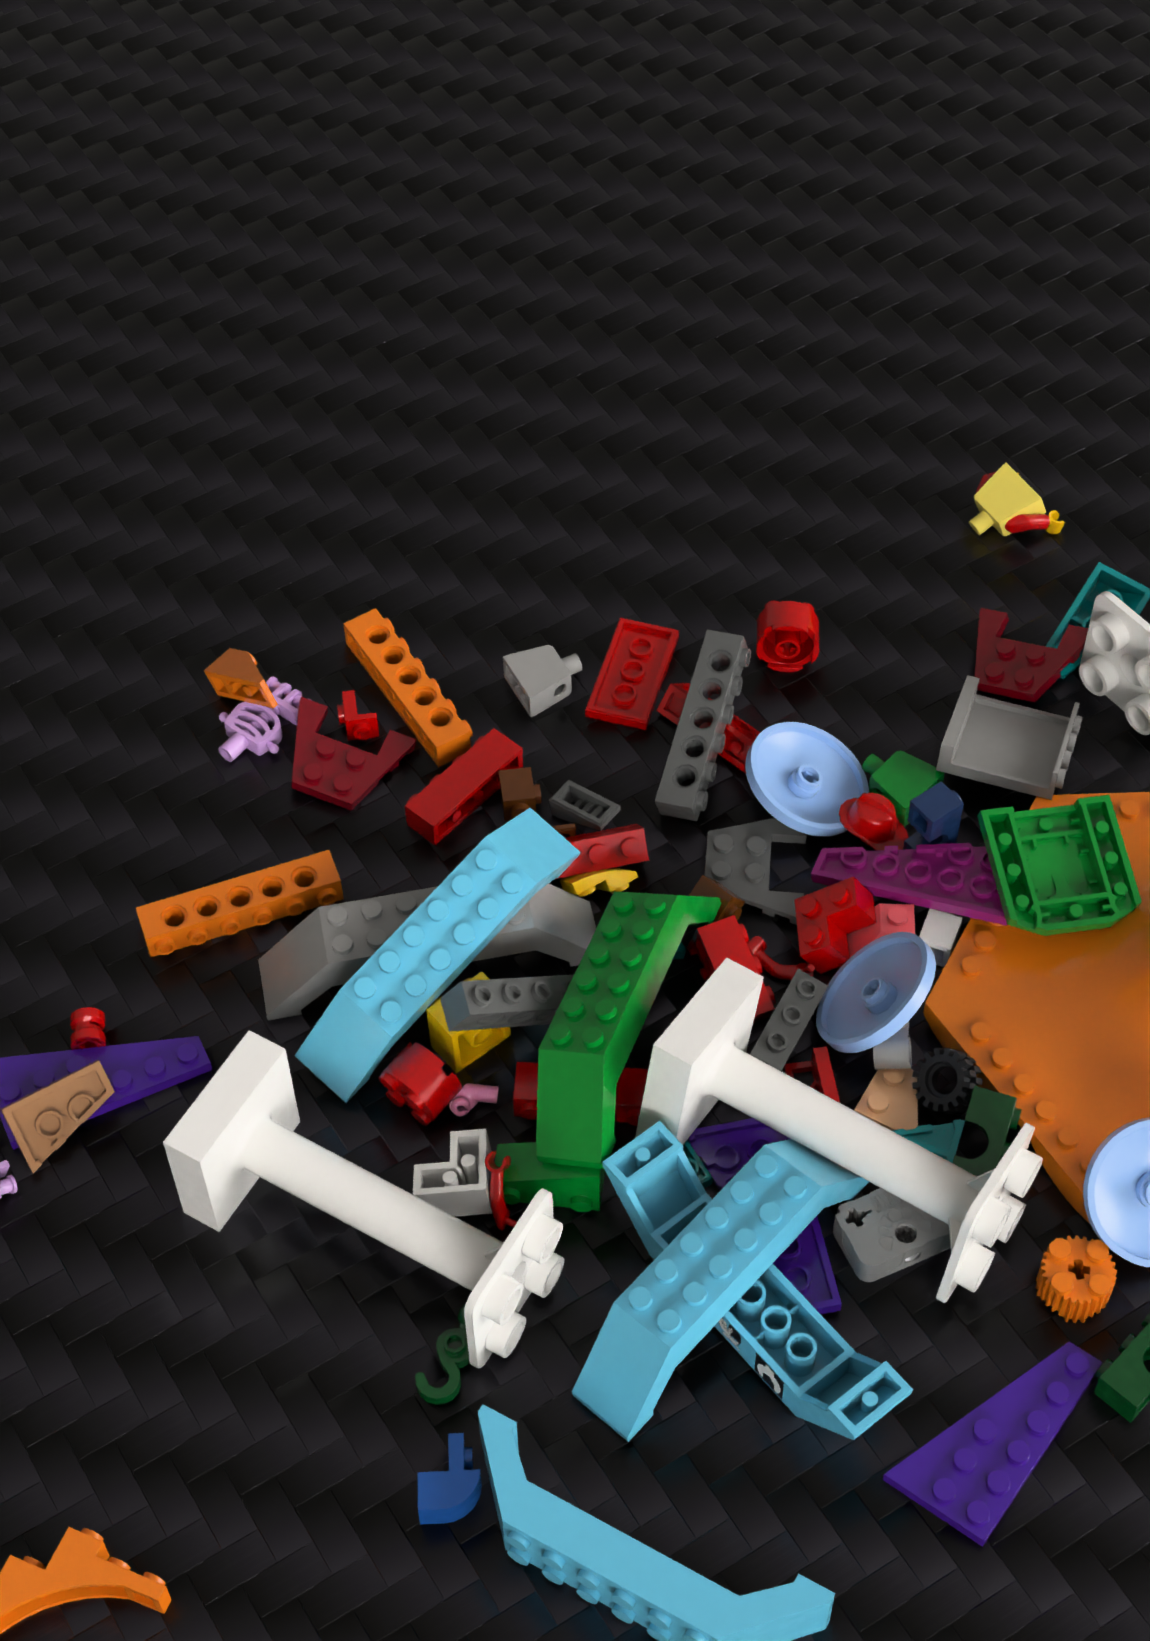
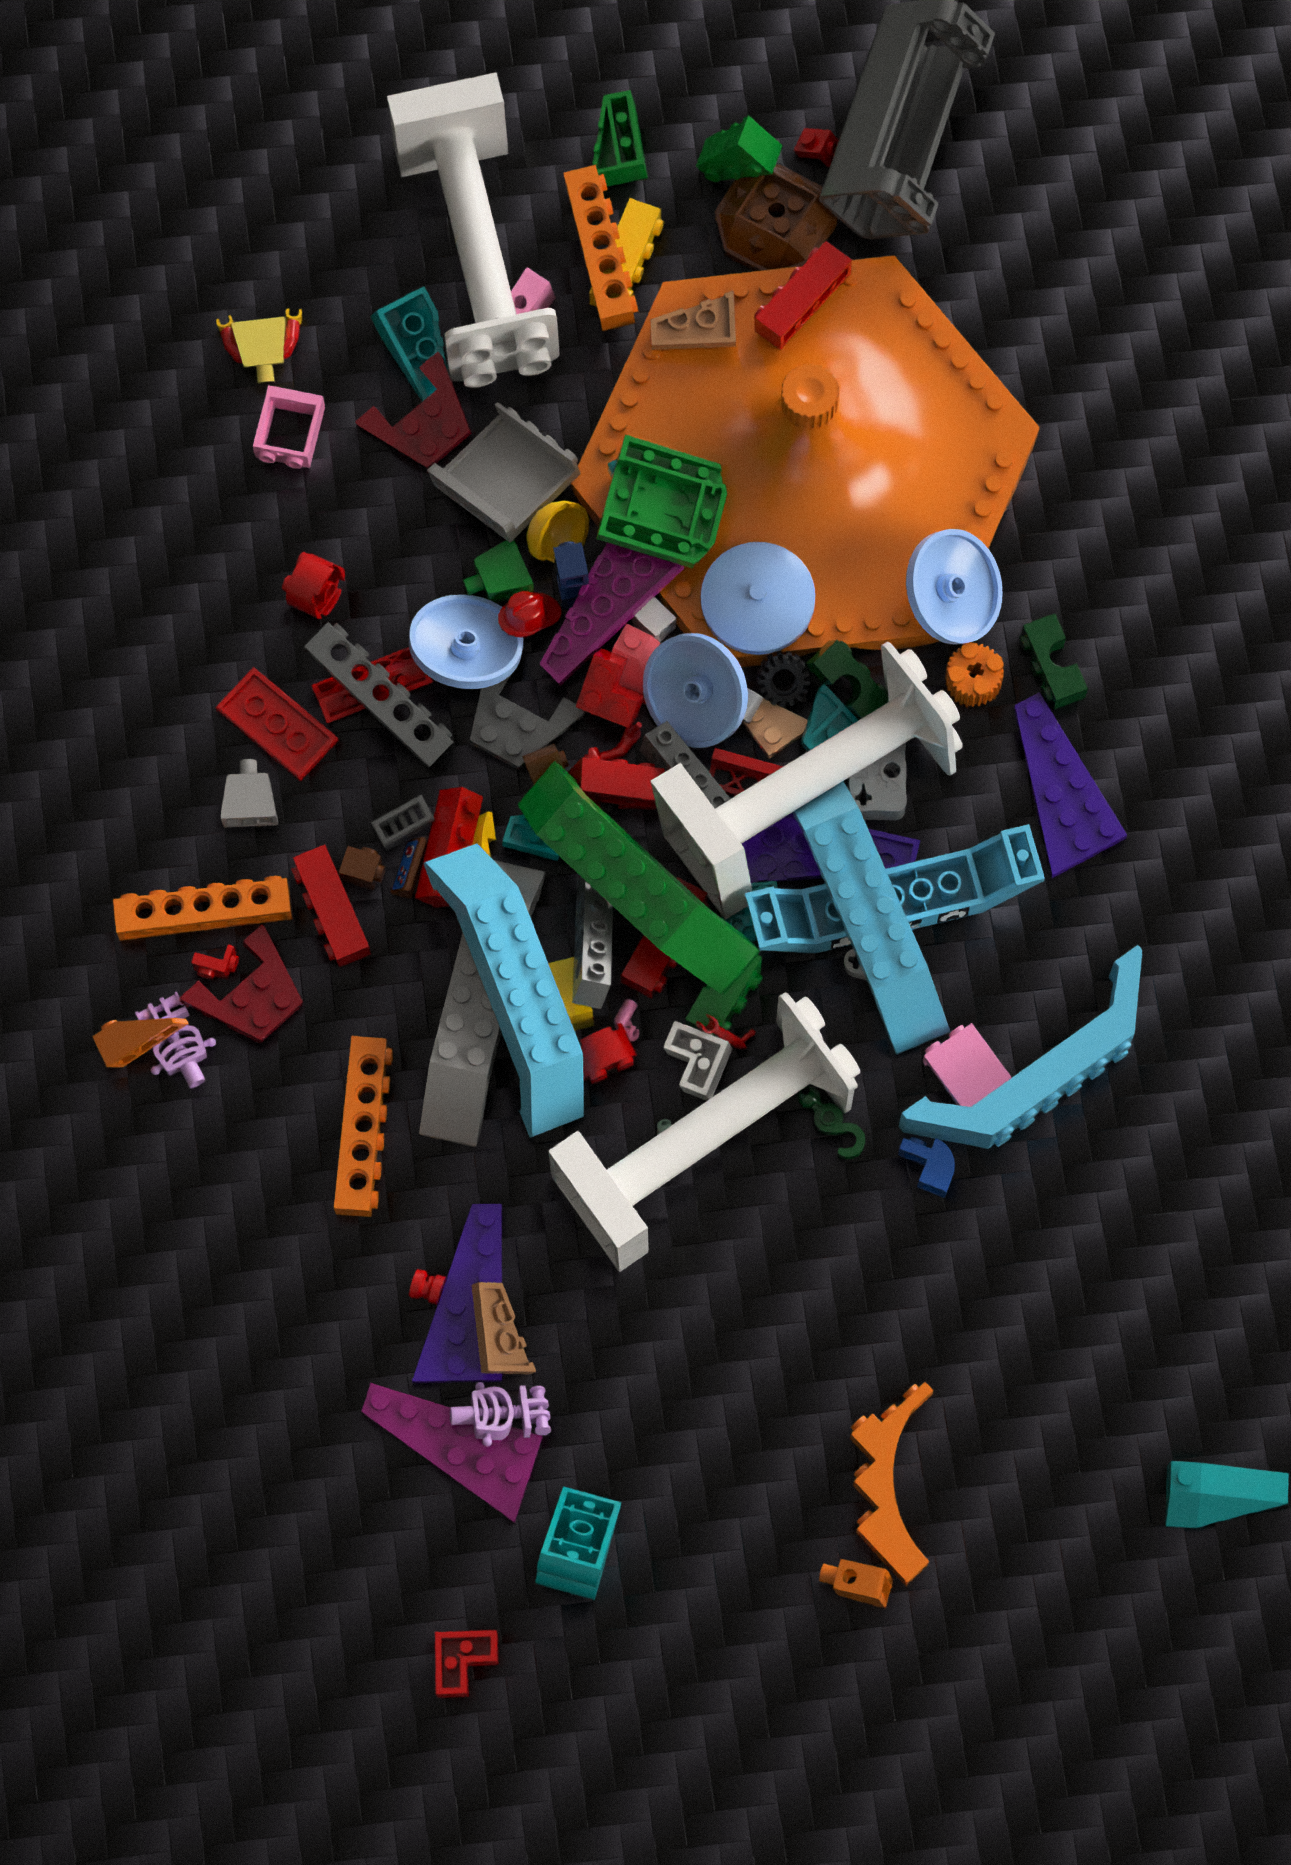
camera: 65 degrees left, 20 degrees up
none -> bright pink window [253,385,325,469]
none -> yellow cylinder [526,500,589,563]
none -> light blue dish [701,542,815,655]
none -> bright pink panel [923,1023,1012,1107]

